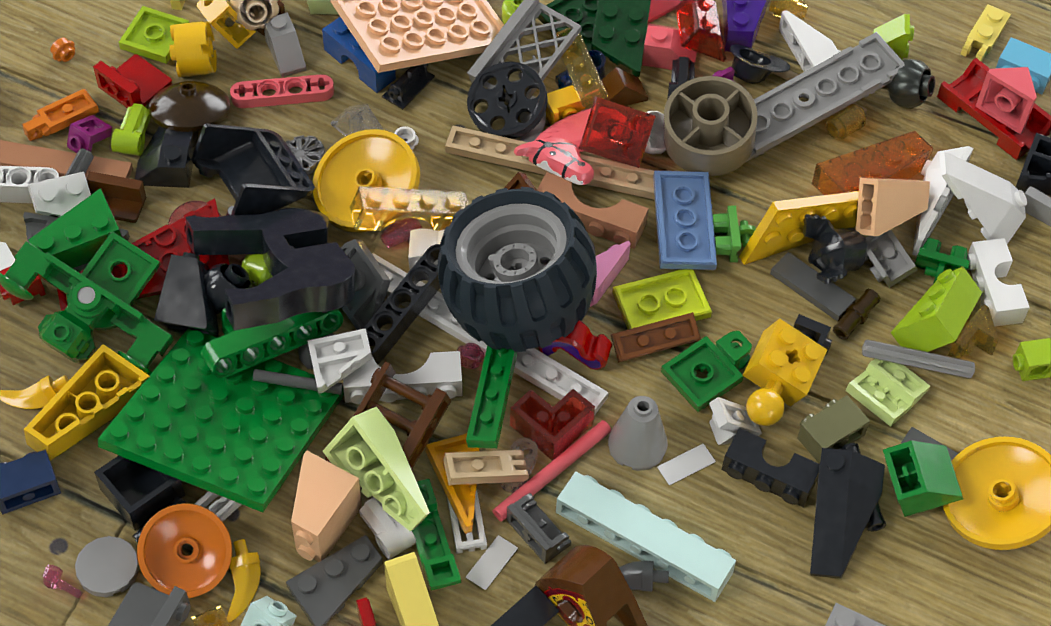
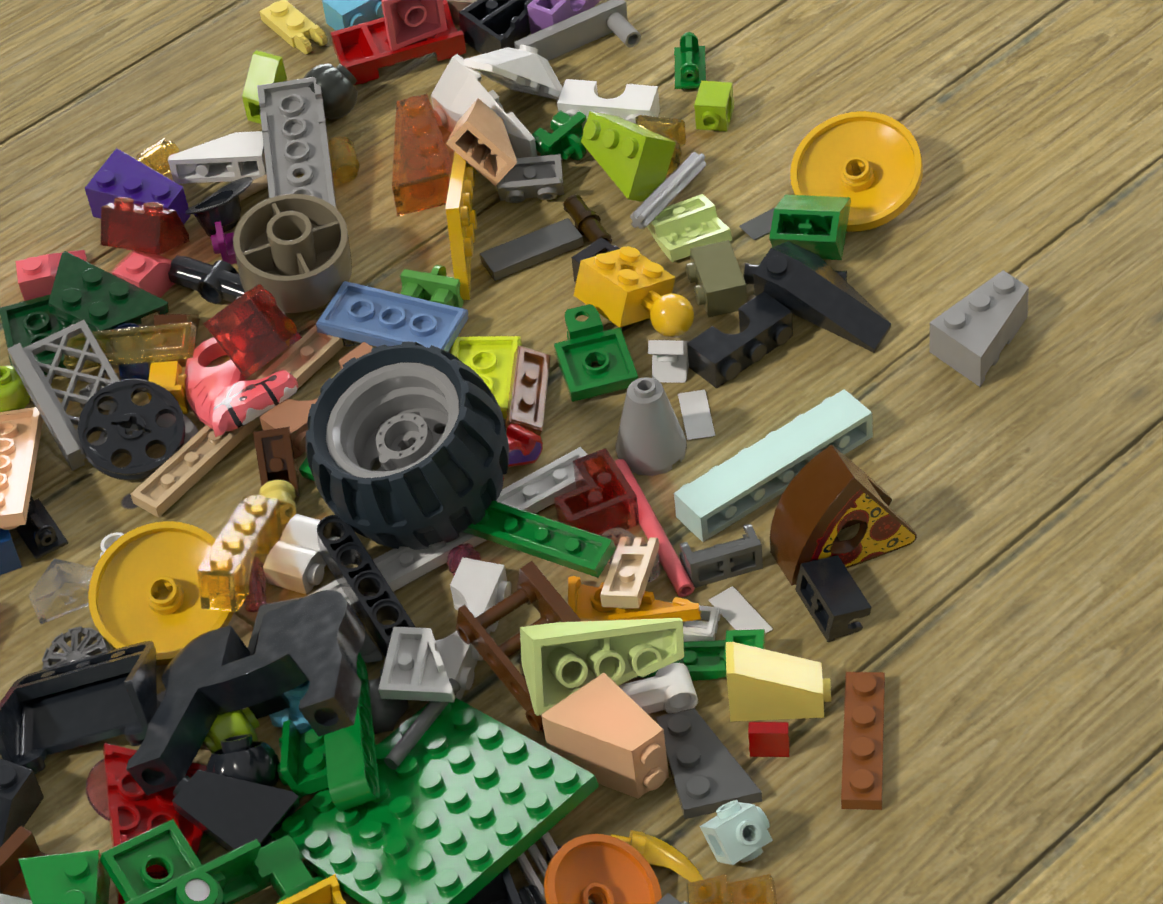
camera: 60 degrees left, 10 degrees down
black helmet [803,214,868,284] -> none

